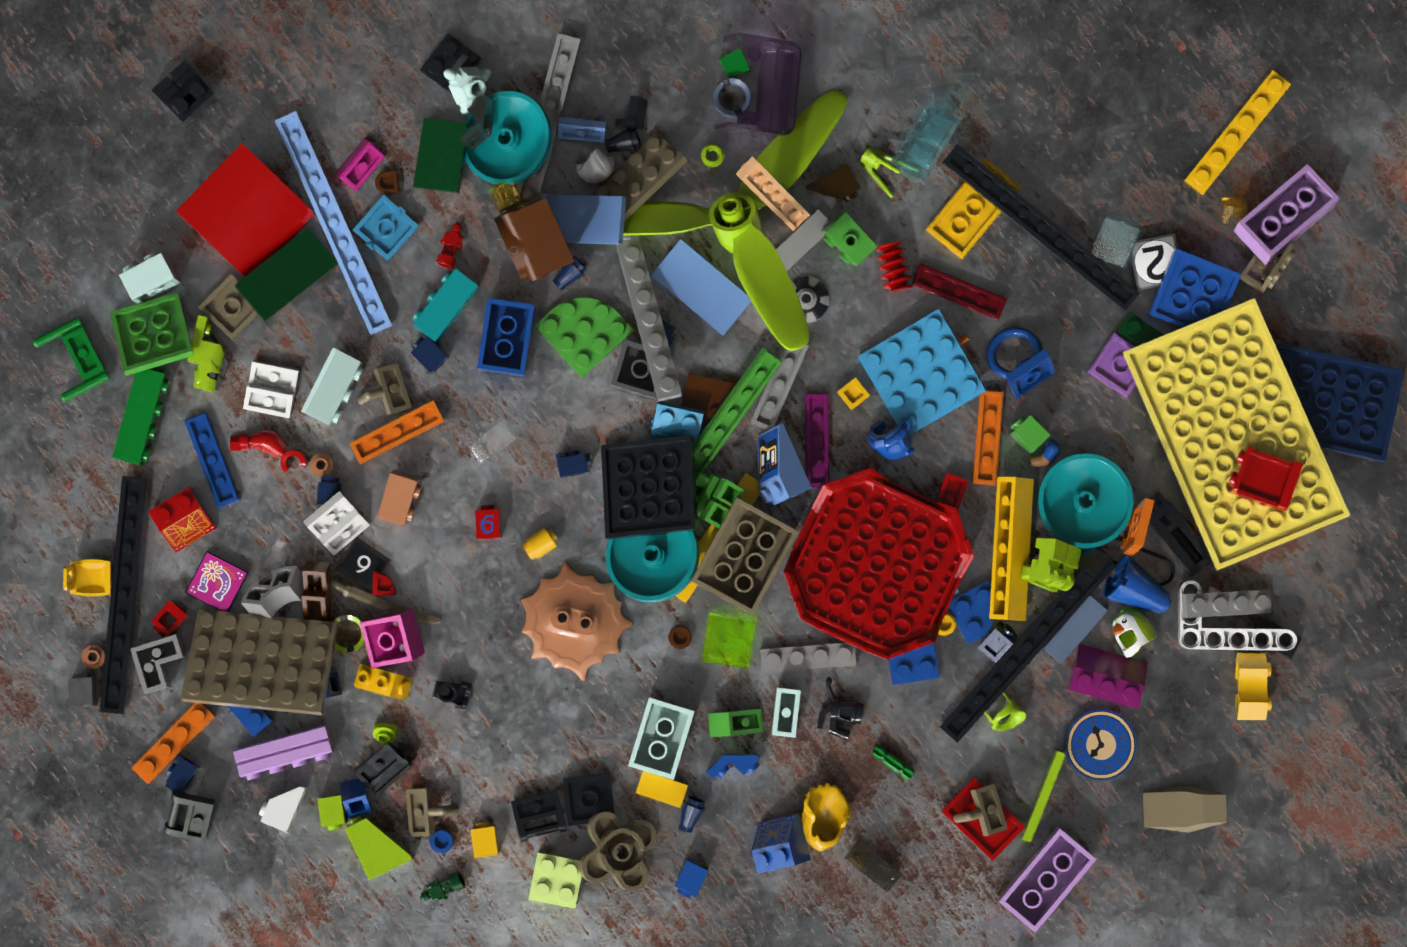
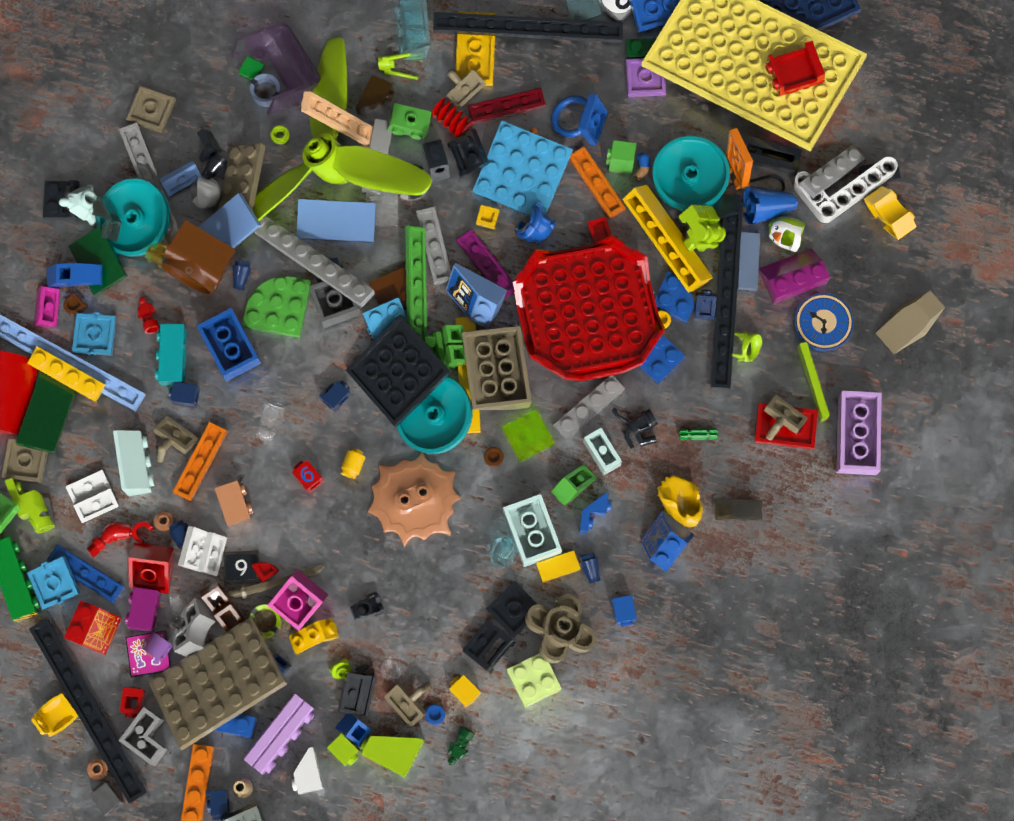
camera: 35 degrees left, 10 degrees down
none -> dark azure plate [27,556,80,610]
none -> yellow plate [28,346,106,402]
none -> blue slope [47,263,102,287]
none -> magenta brick [125,587,161,633]
none -> dark tan tile [126,86,176,134]
none -> red slope [128,542,174,594]
none -> medium lavender brick [141,632,173,662]
none -> tan cone [232,778,253,799]
none -> black torso [422,139,450,183]
none -> dark tan plate [445,69,486,110]
none -> black plate [447,129,489,179]
none -> clear light blue head [488,537,518,568]

